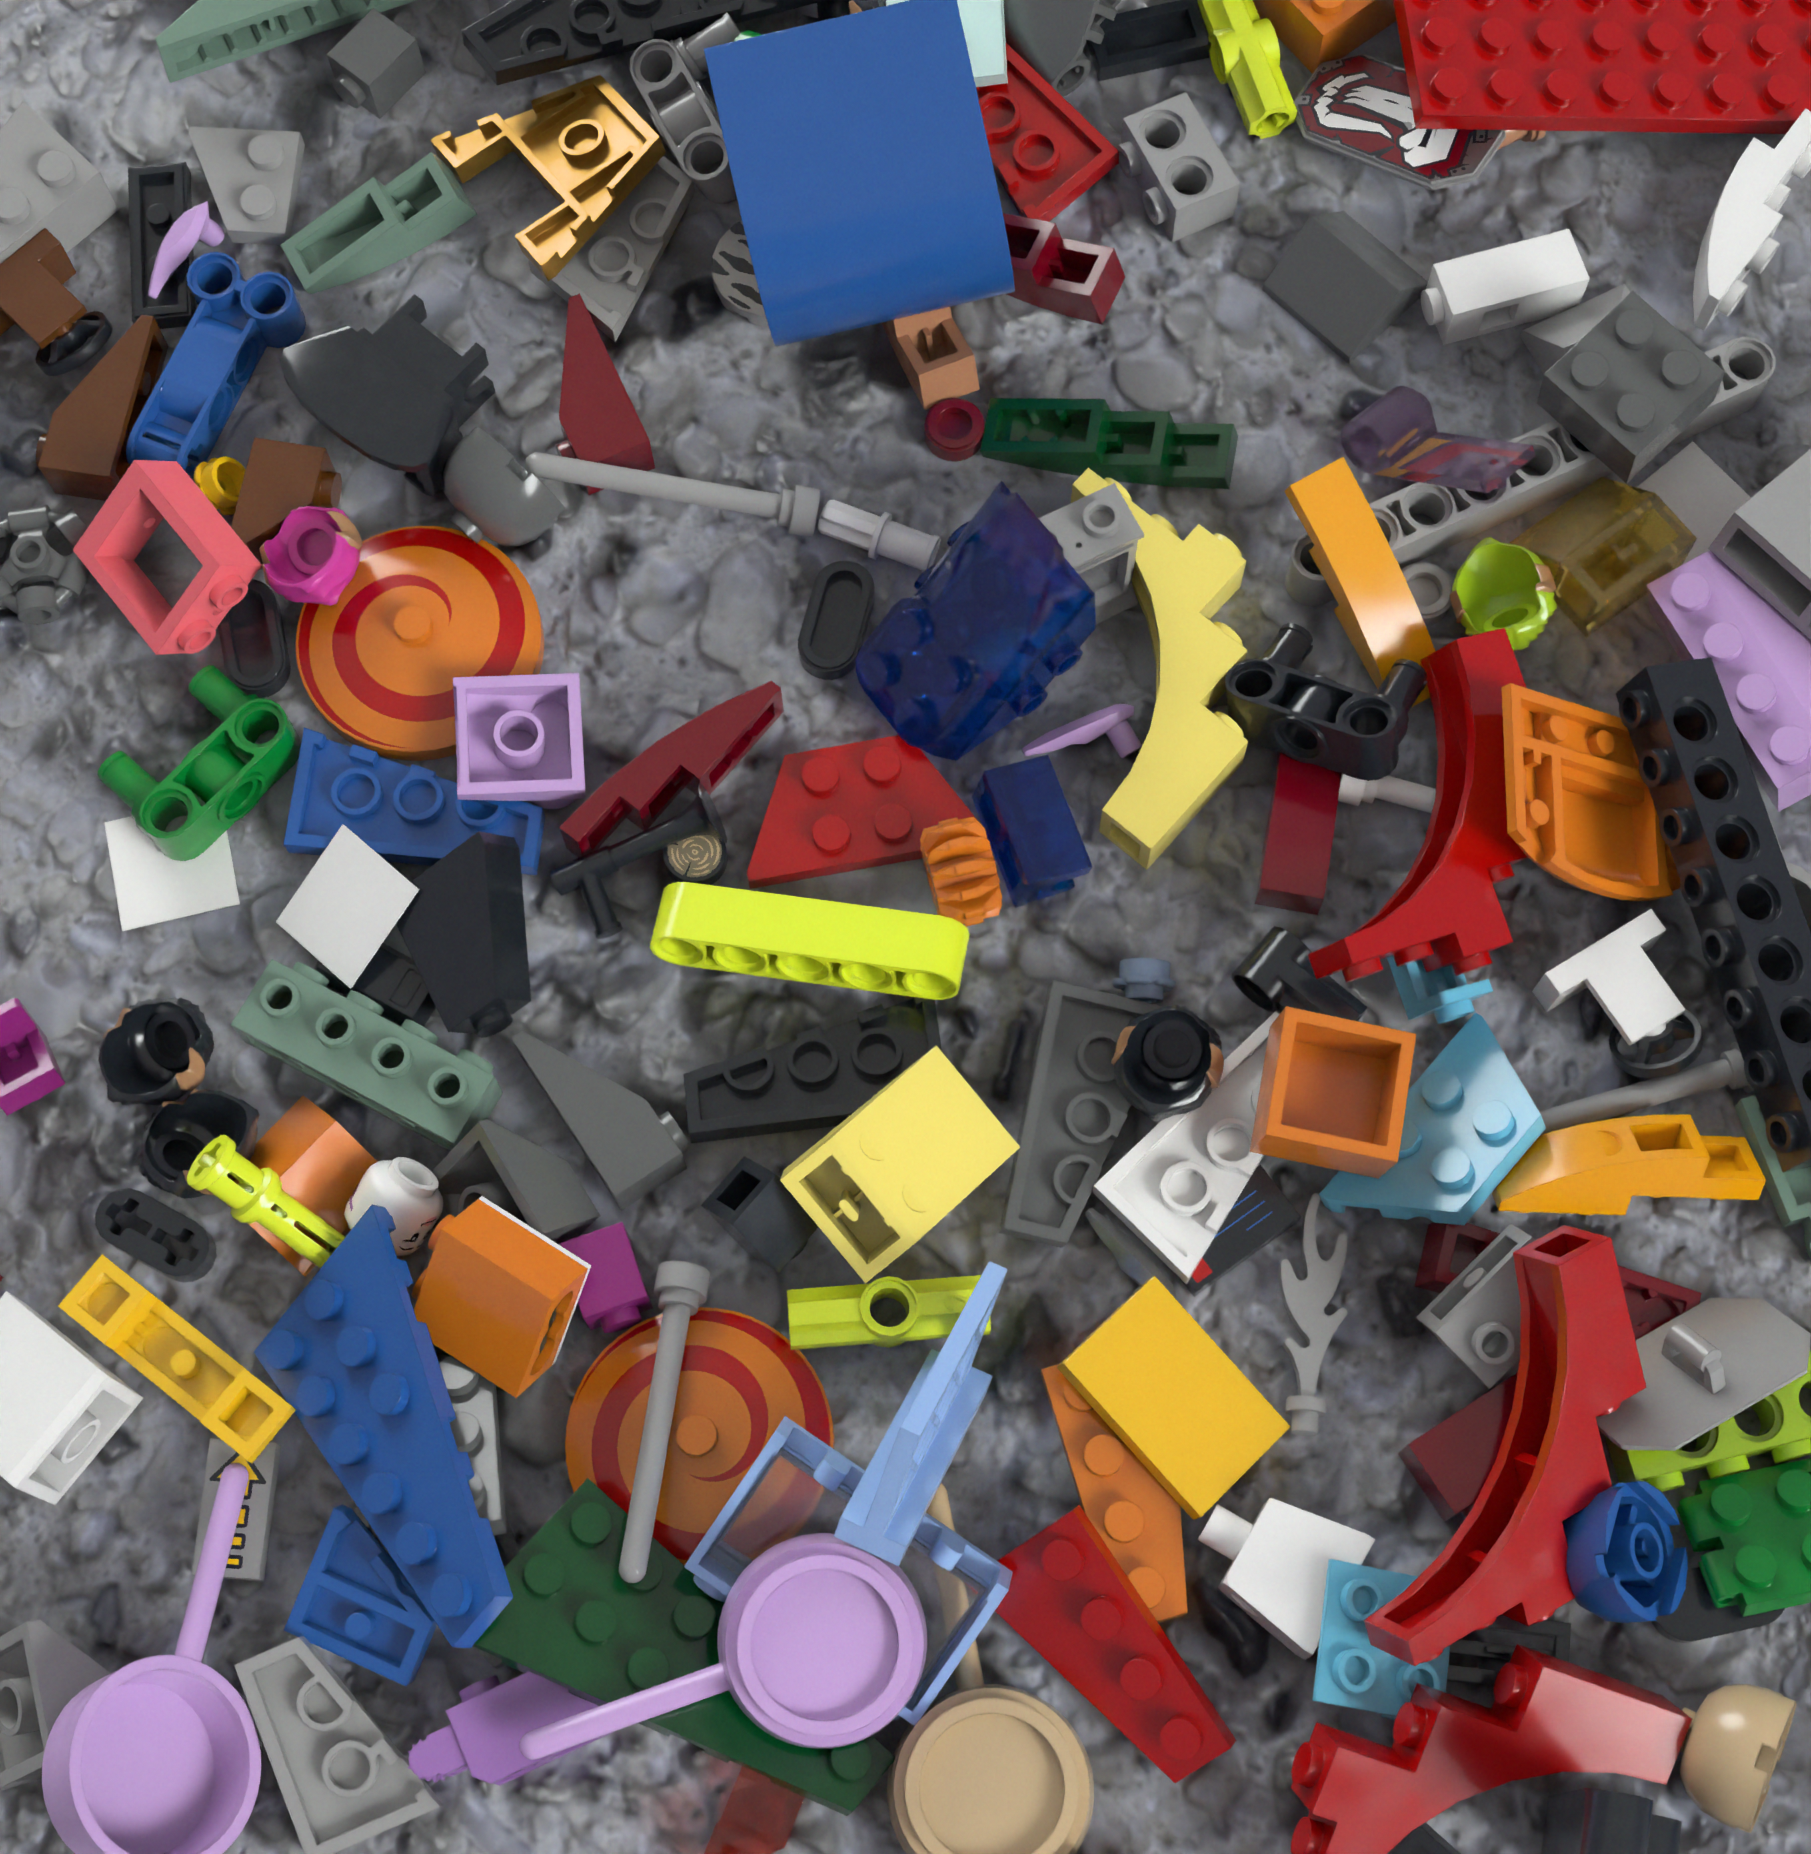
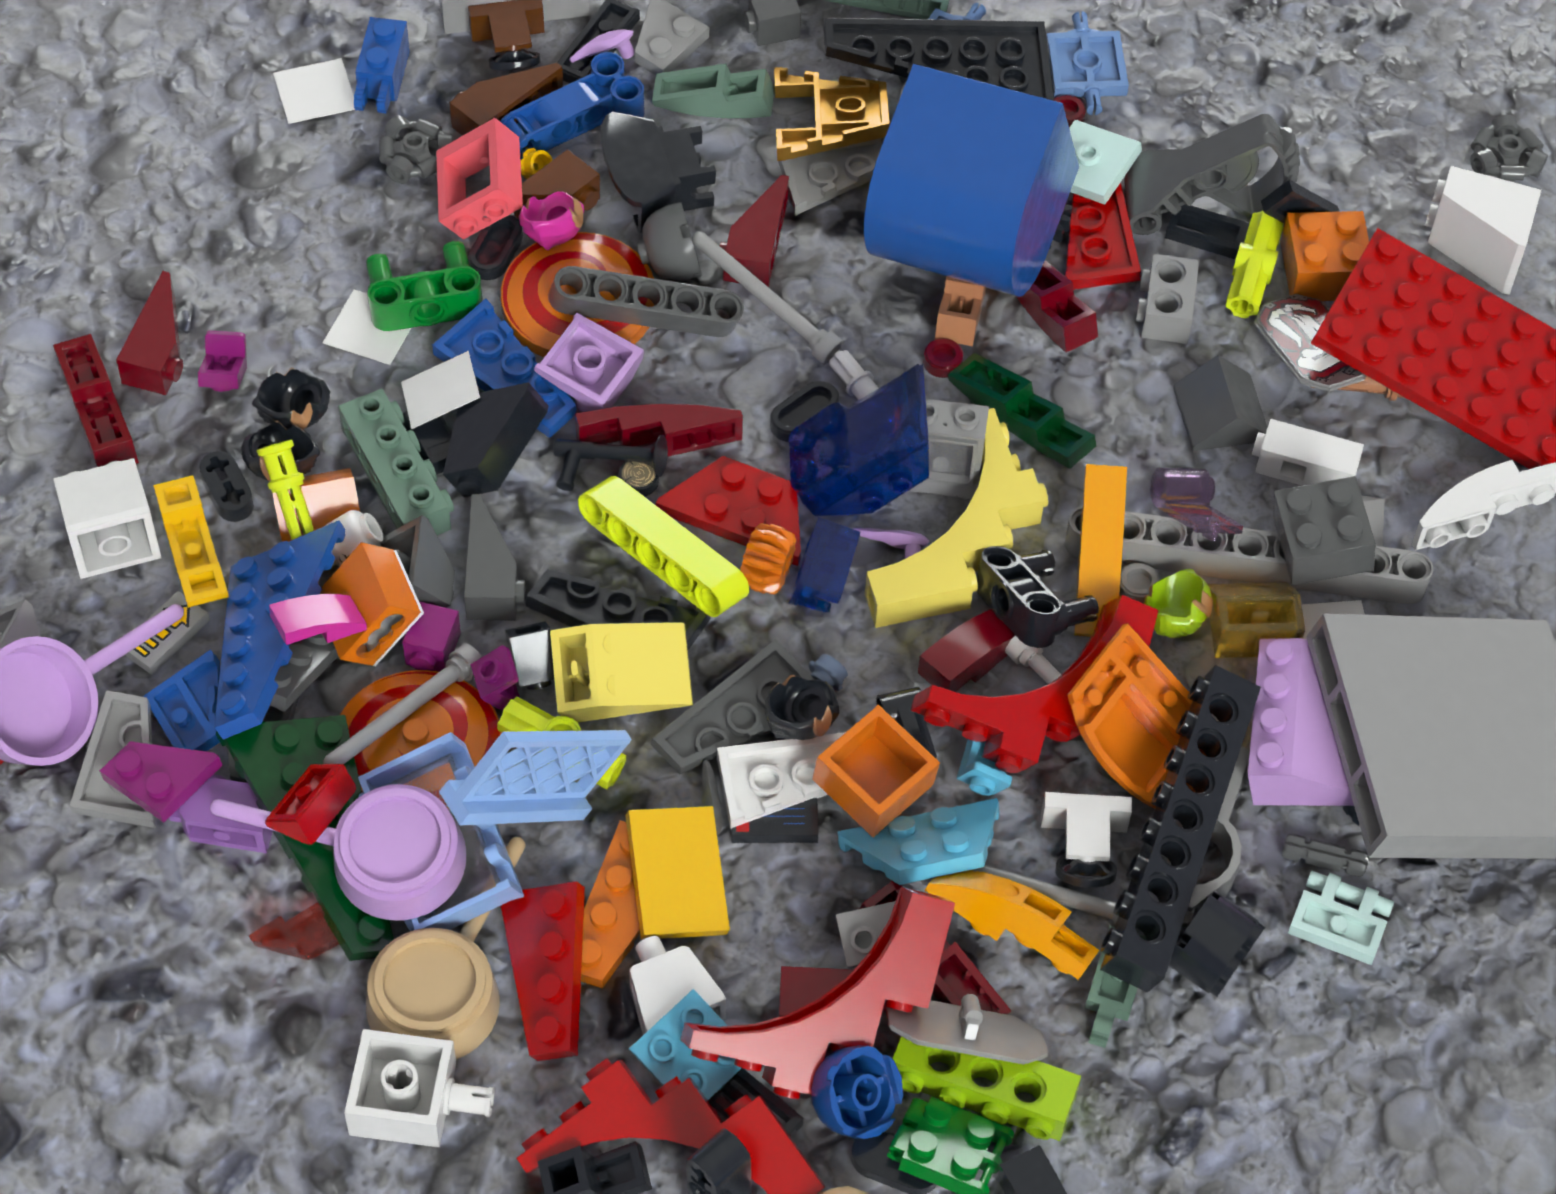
camera: 30 degrees right, 15 degrees down
light grey piece [1278,1193,1347,1436] -> none
none -> magenta wing [99,741,223,823]
none -> red slope [265,764,356,845]
none -> slope [269,594,367,645]
none -> magenta bracket [470,645,520,711]
none -> dark grey beam [548,266,744,337]

